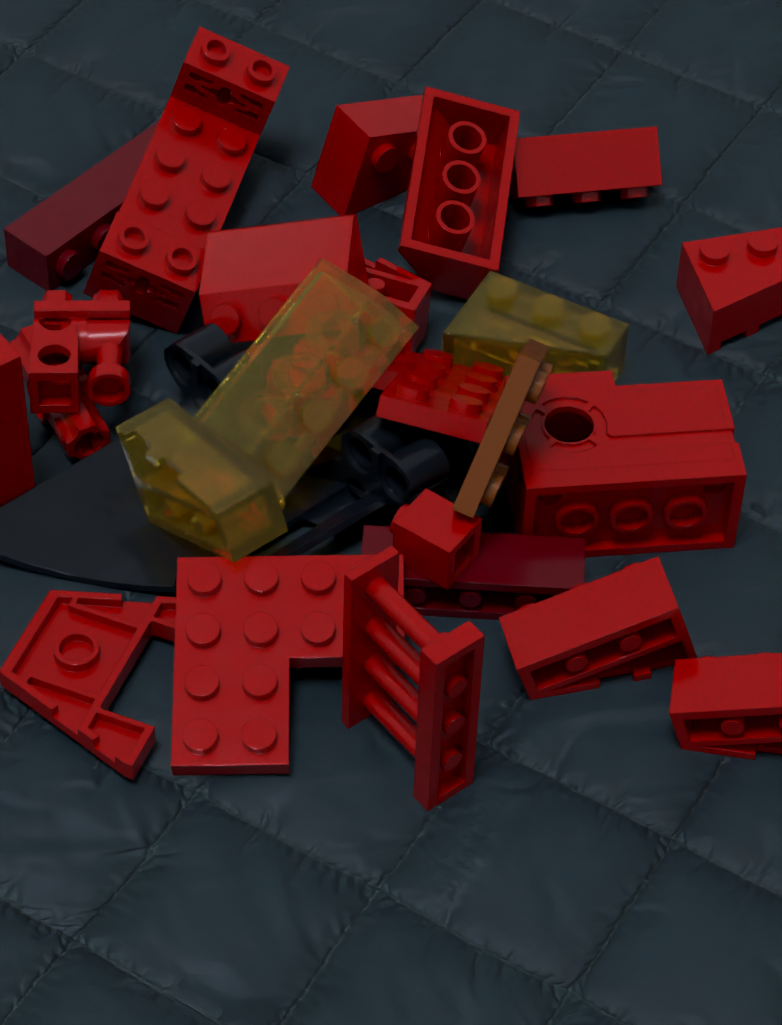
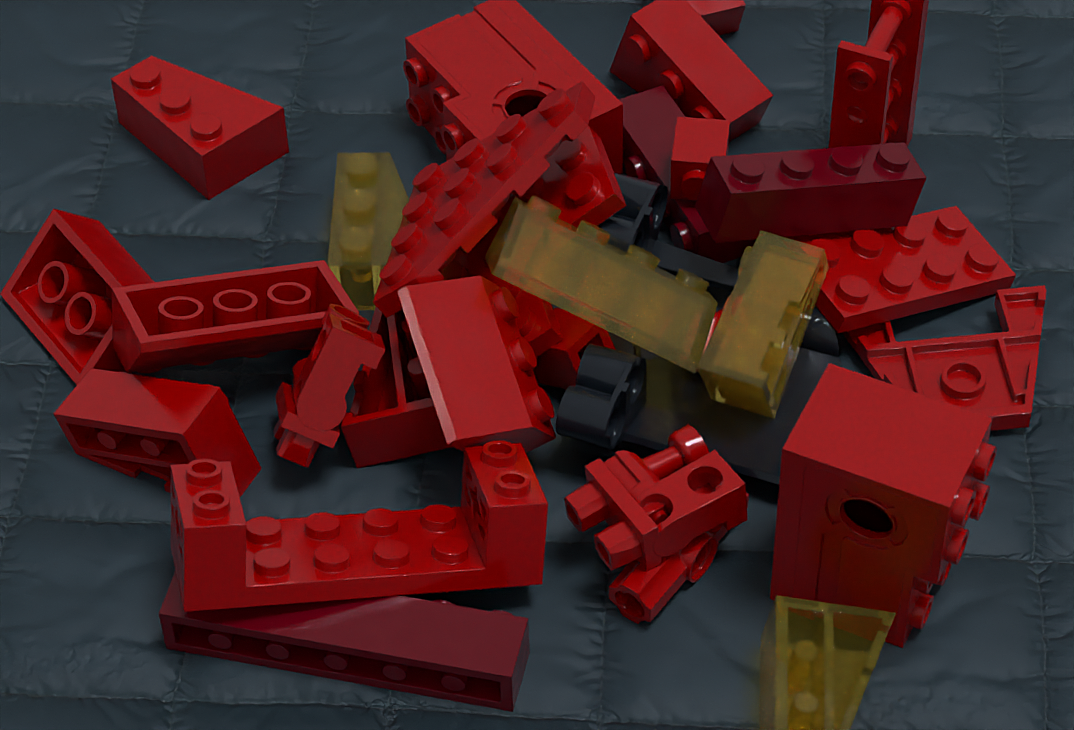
camera: 115 degrees left, 0 degrees up
dark orange plate [452,338,554,518] -> none
none -> red hips [273,304,386,467]
none -> red plate [373,81,596,318]
none -> dark red brick [695,142,927,243]

